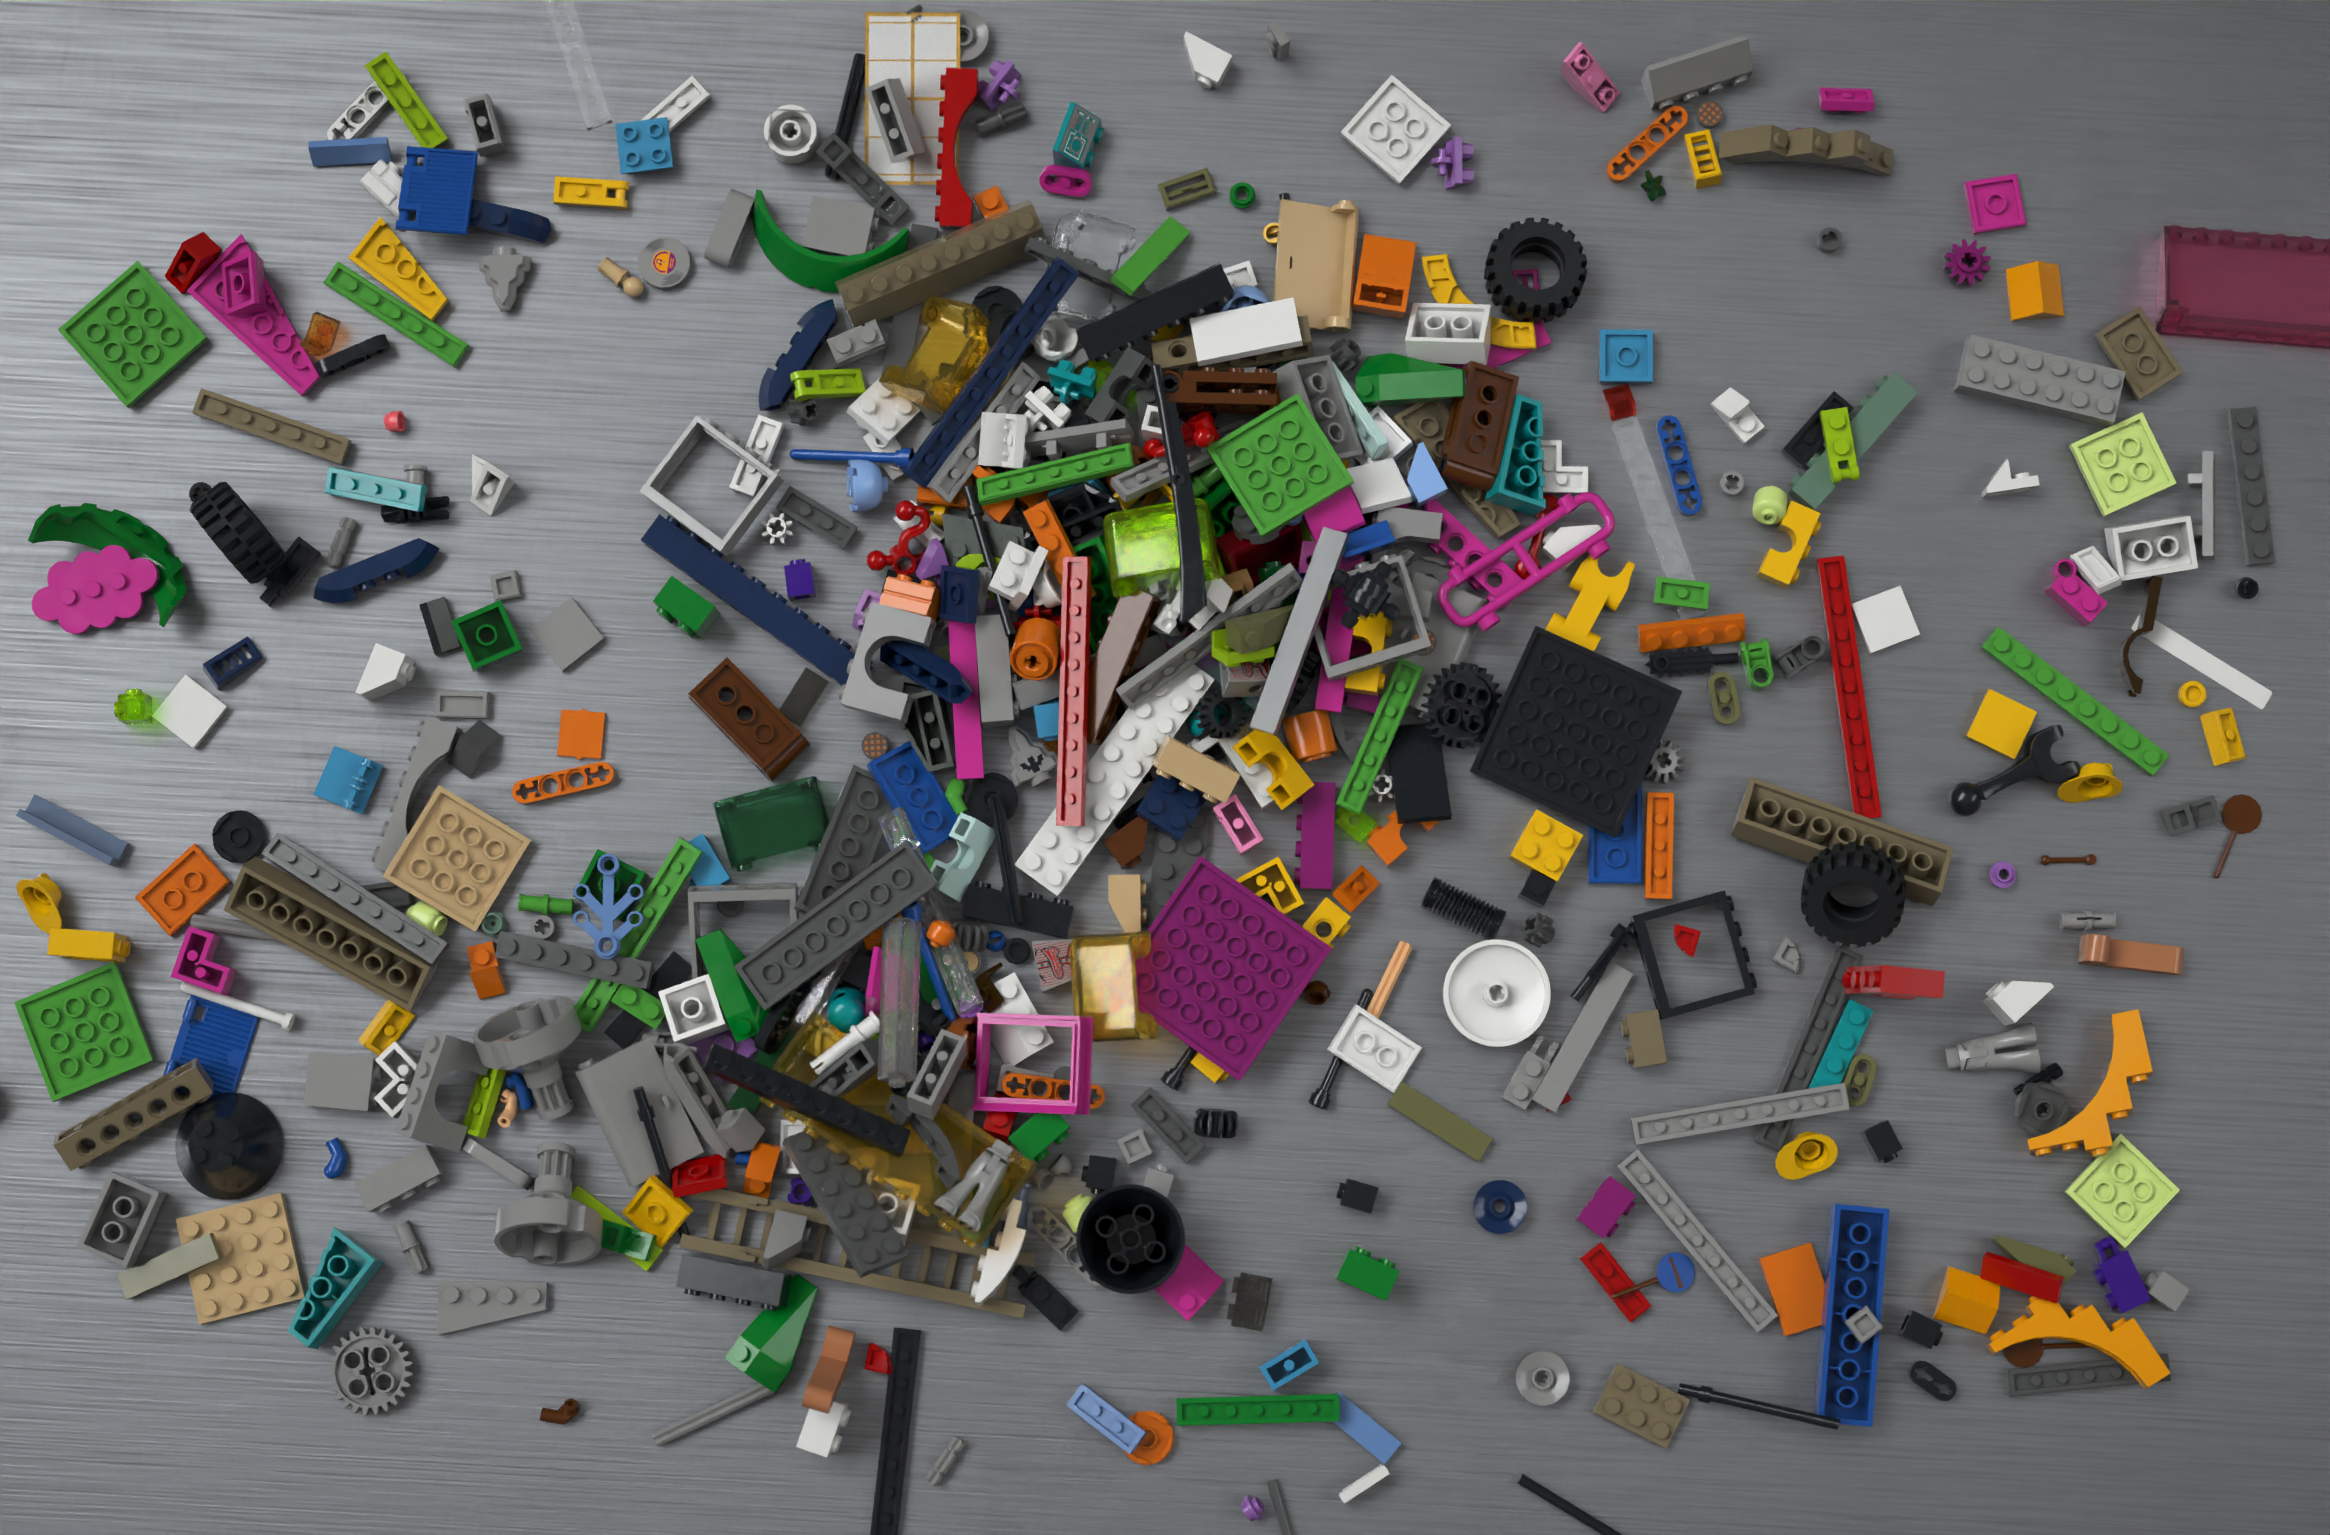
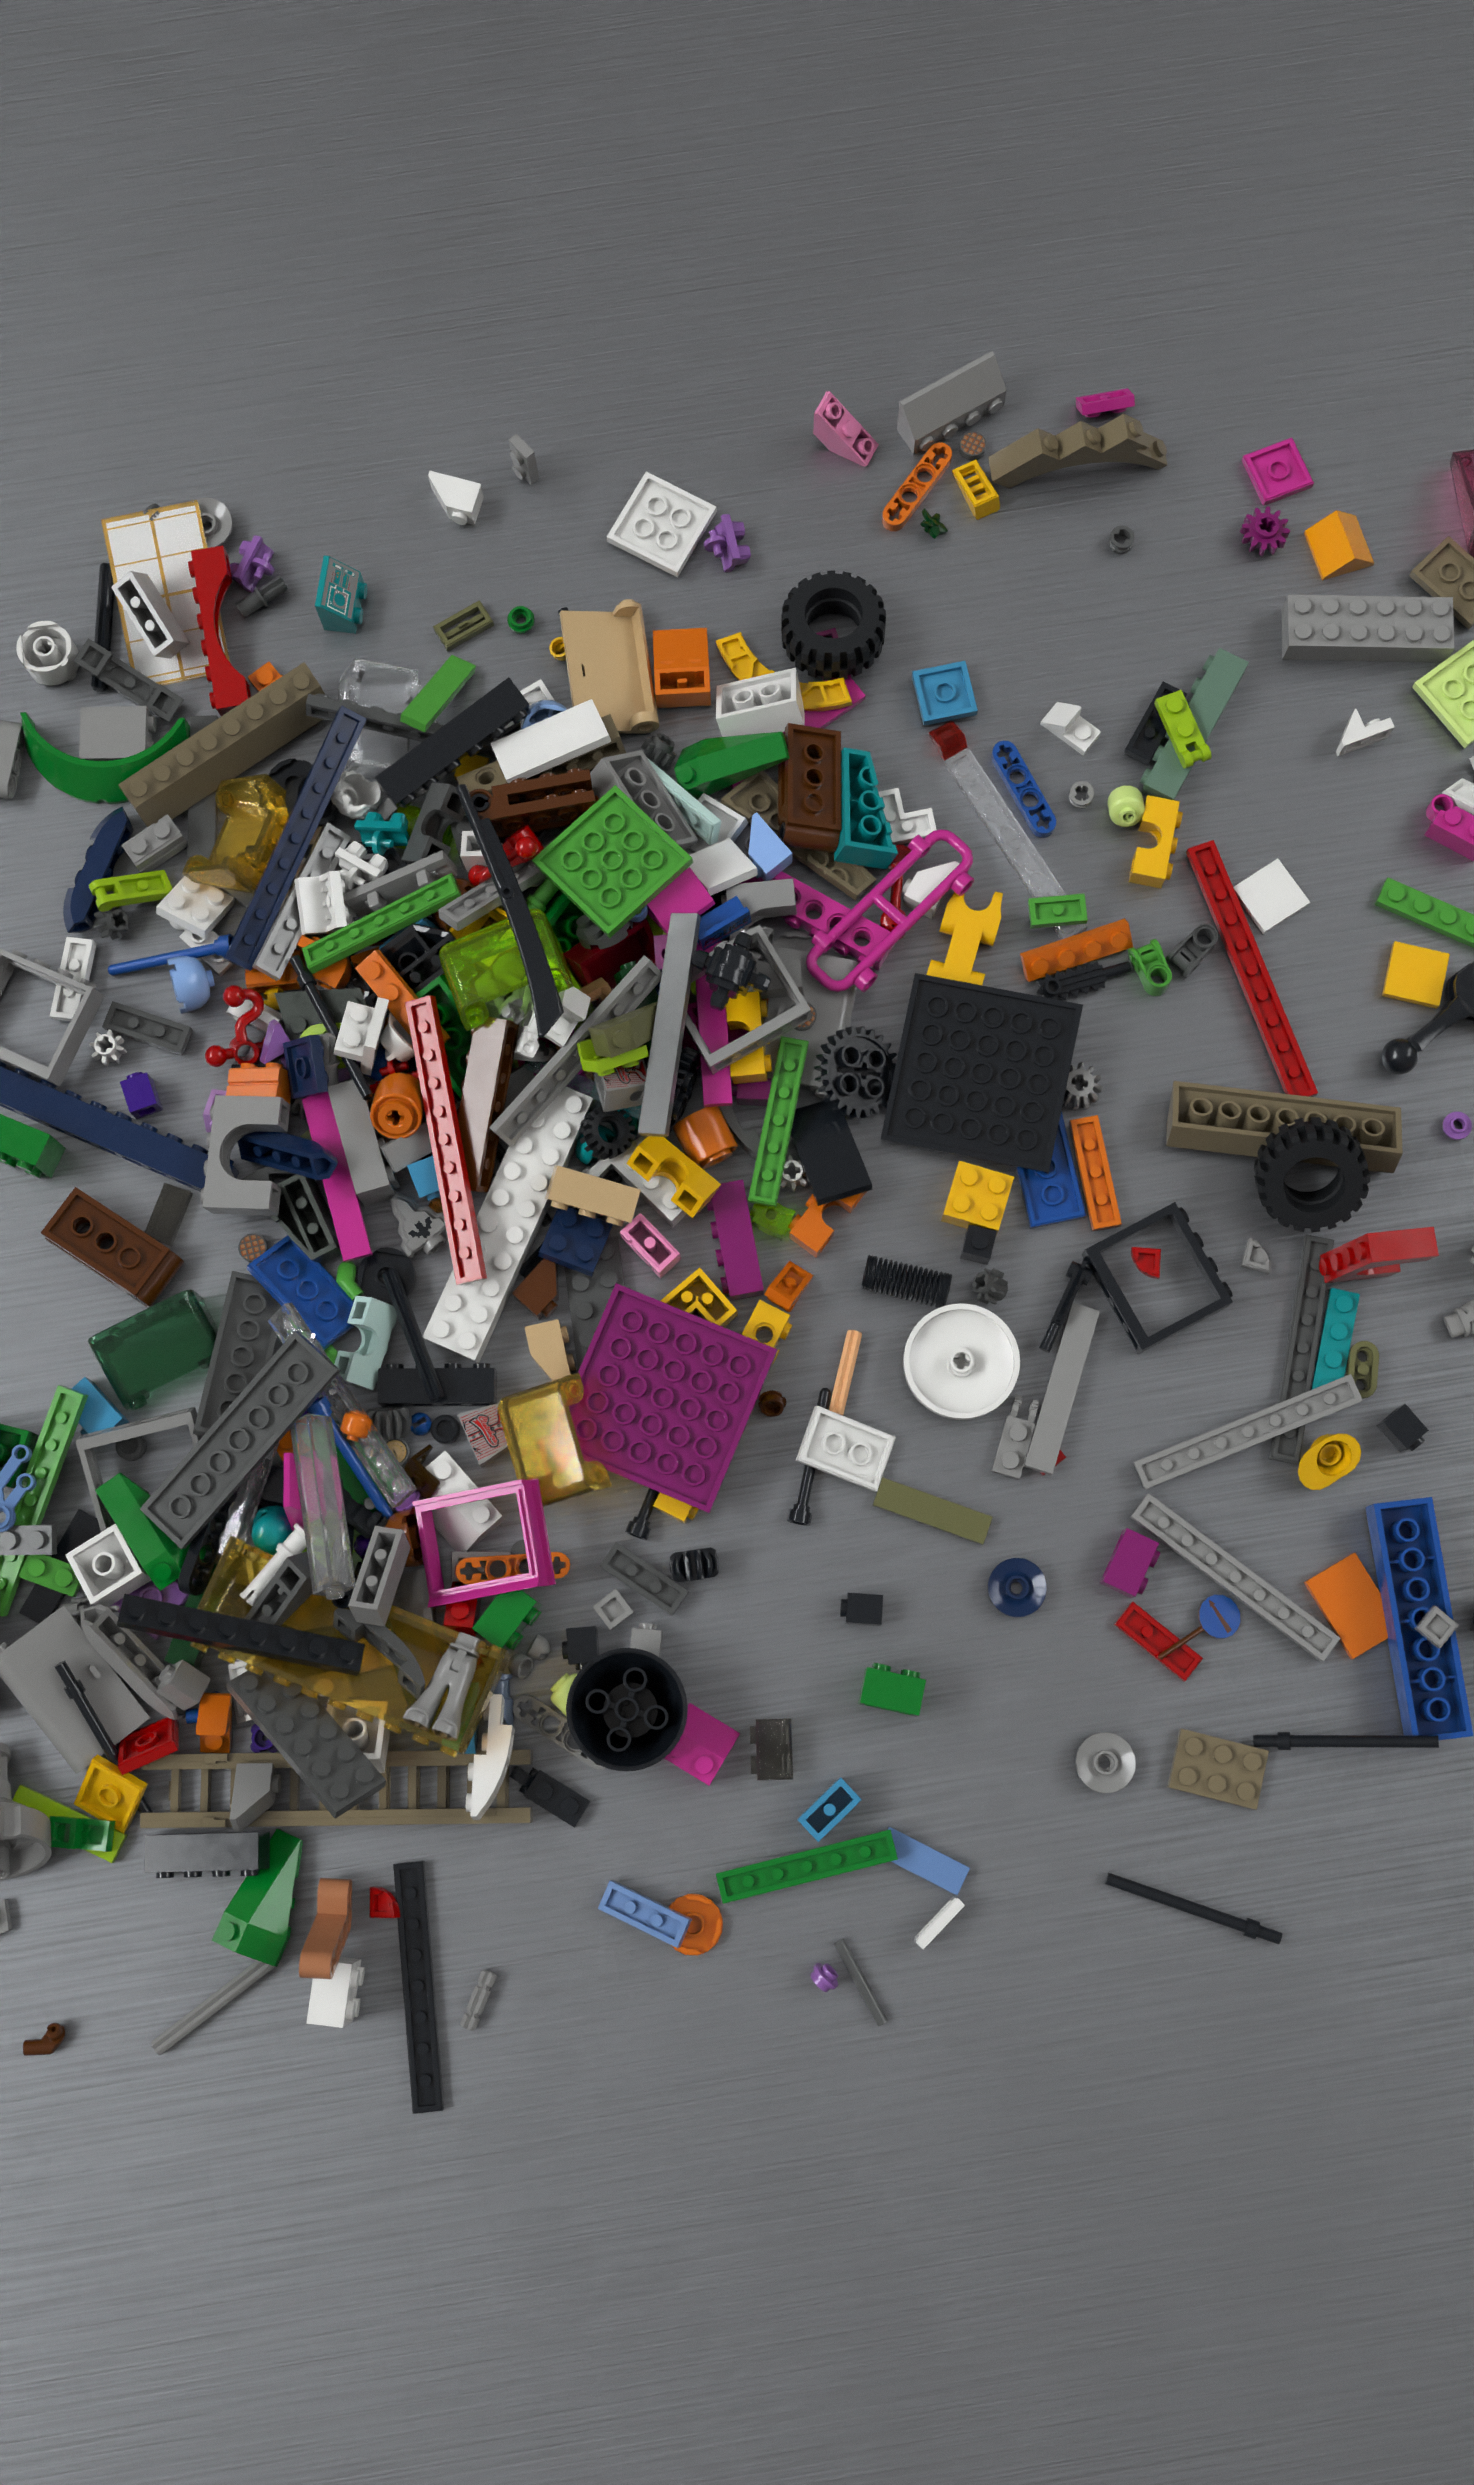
camera: 10 degrees left, 5 degrees down
dark pink plate [1039,165,1092,197] -> none
dark tan brick [1620,1009,1667,1069] -> none
olive plate [1707,672,1741,725] -> none

